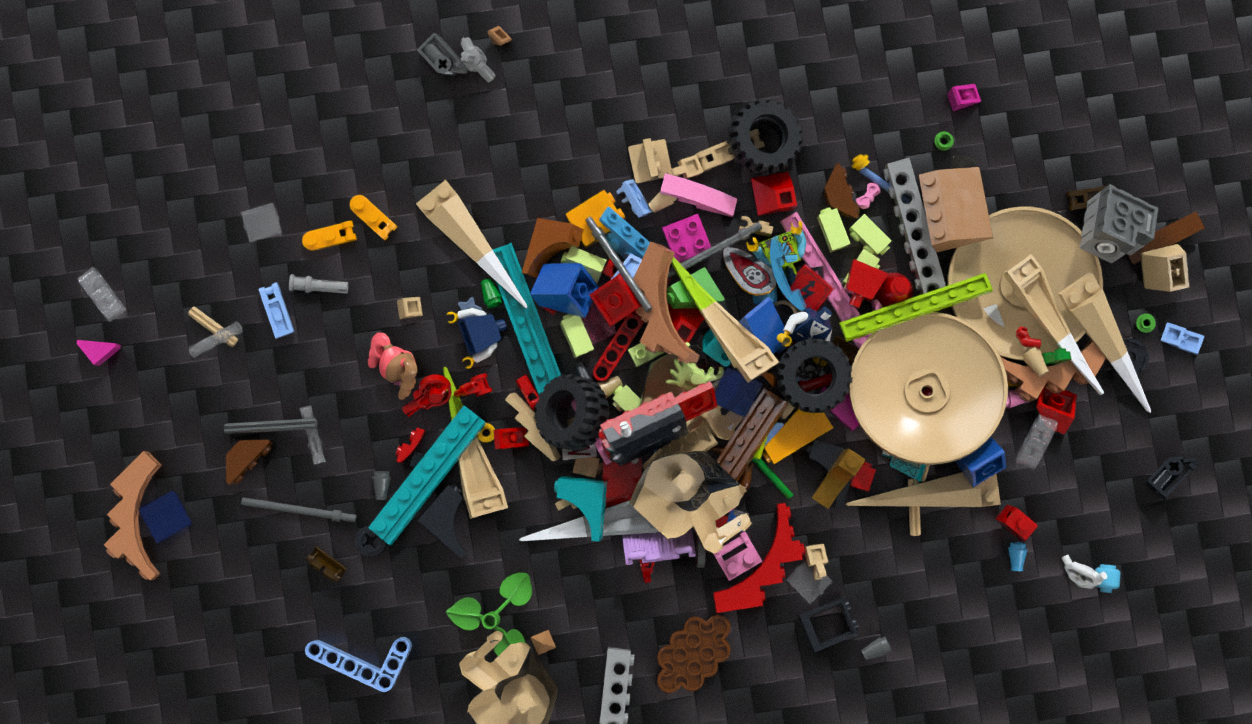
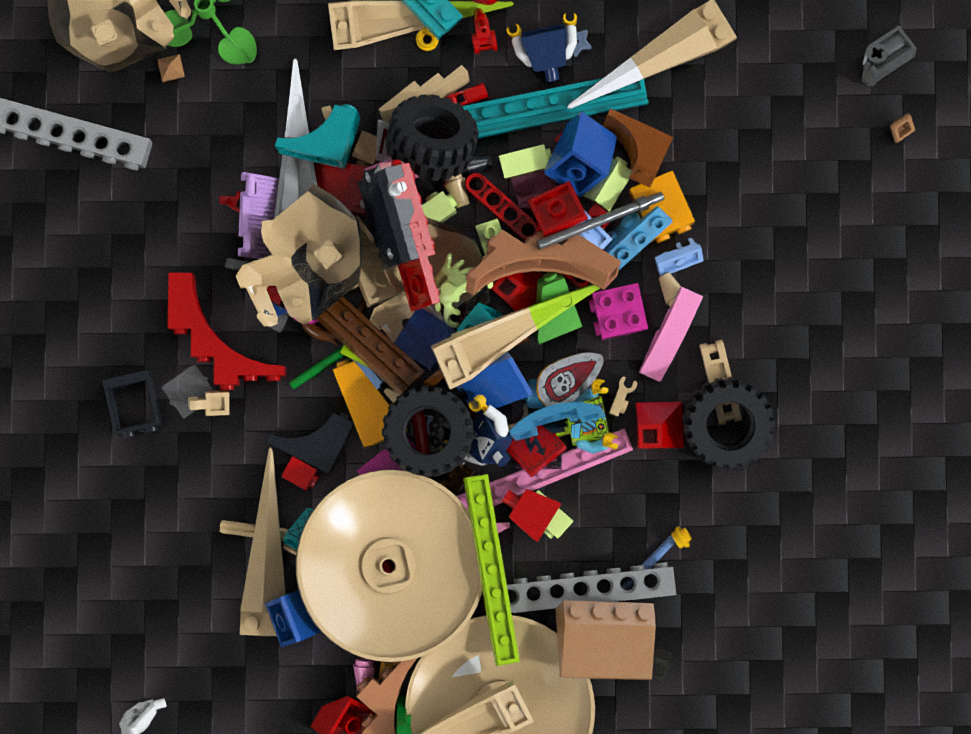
camera: 100 degrees right, 0 degrees up
light grey bush [460,37,495,82] -> none
green cone [481,279,502,308] -> none
red slope [493,427,529,449] -> none
tan bracket [628,138,671,184] -> none
reddish brown plate [657,614,731,693] -> none
tan plate [667,155,703,179] -> none
dark grey bar [667,222,762,279] -> none
bright pink plate [713,531,762,581] -> none
pearl gold arch [812,449,865,509] -> none
yellowish green brick [817,207,850,253] -> none
reddish brown slope [823,163,860,220] -> none
yellowish green brick [849,214,891,256] -> none
bright pink piece [856,183,881,209] -> none
dark grey cone [861,637,892,660] -> none
red cone [875,273,913,308] -> none
bright green plate [934,131,954,151] -> none
dark pink slope [947,84,981,111] -> none
red torso [995,505,1038,543] -> none
dark azure cone [1008,542,1028,571] -> none
red arm [1016,326,1041,349] -> none
clear beam [1016,414,1058,470] -> none
tan cone [1023,347,1049,377] -> none

